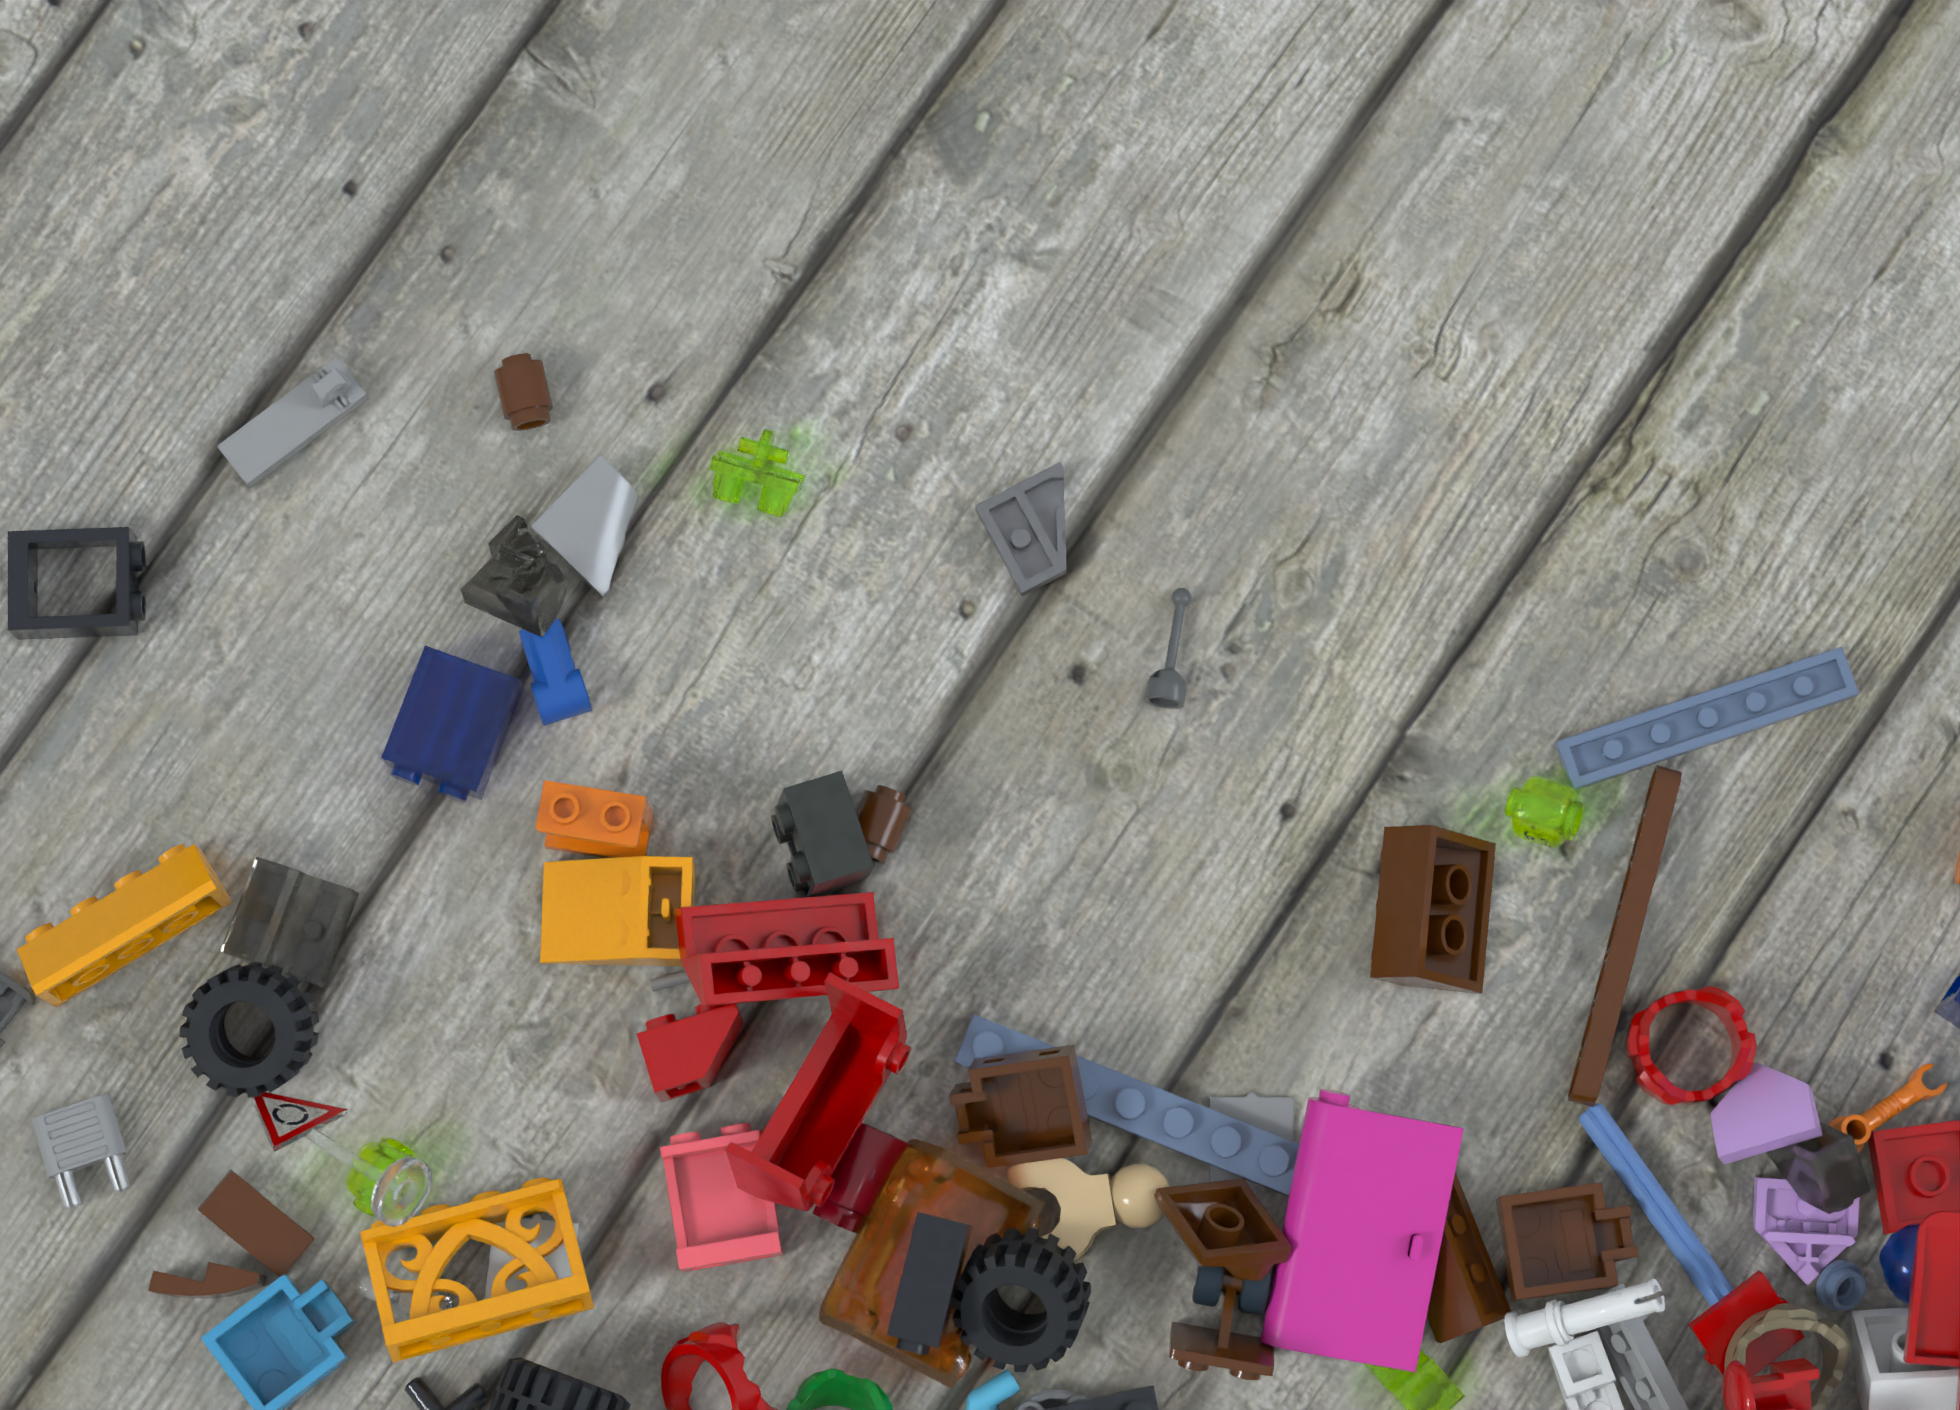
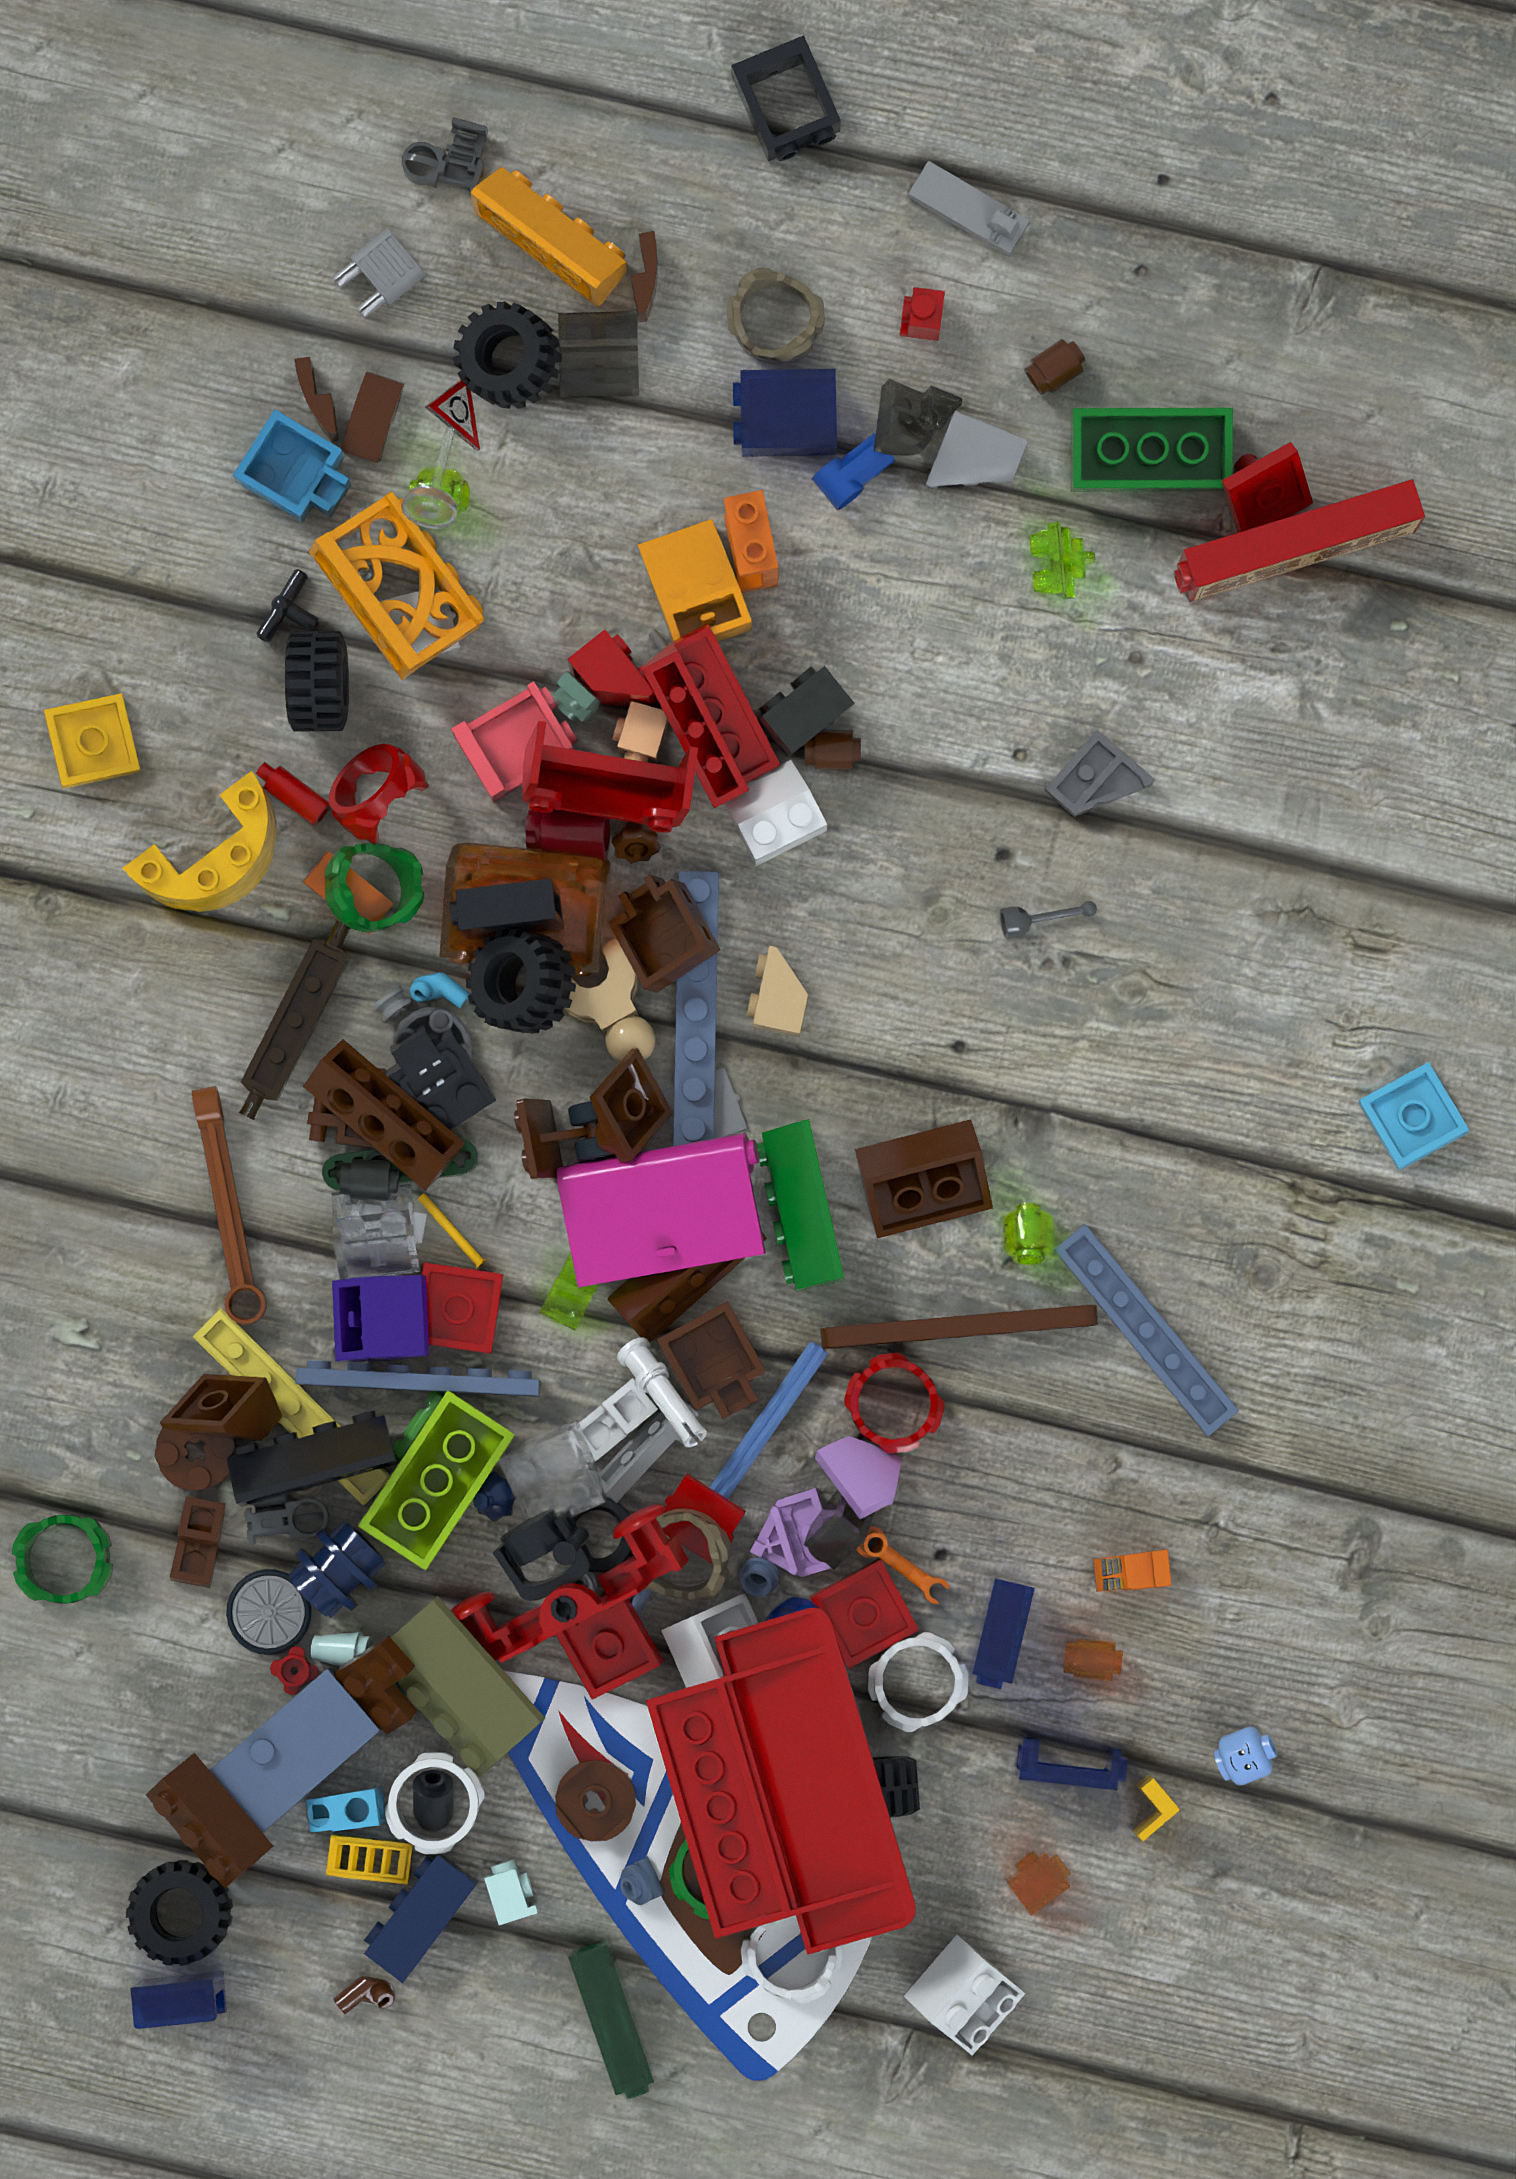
camera: 70 degrees right, 5 degrees up
none -> sand green slope [553,671,600,722]
none -> reddish brown piece [611,822,661,864]
none -> light nougat brick [613,701,669,764]
none -> reddish brown slope [631,231,658,323]
none -> white slope [724,760,827,866]
none -> dark tan piece [727,267,825,364]
none -> tan slope [747,946,808,1038]
none -> green slope [757,1119,844,1292]
none -> red brick [900,287,945,341]
none -> green brick [1070,407,1233,492]
none -> red brick [1174,479,1425,602]
none -> red tile [1222,442,1313,533]
none -> medium azure plate [1358,1062,1469,1171]

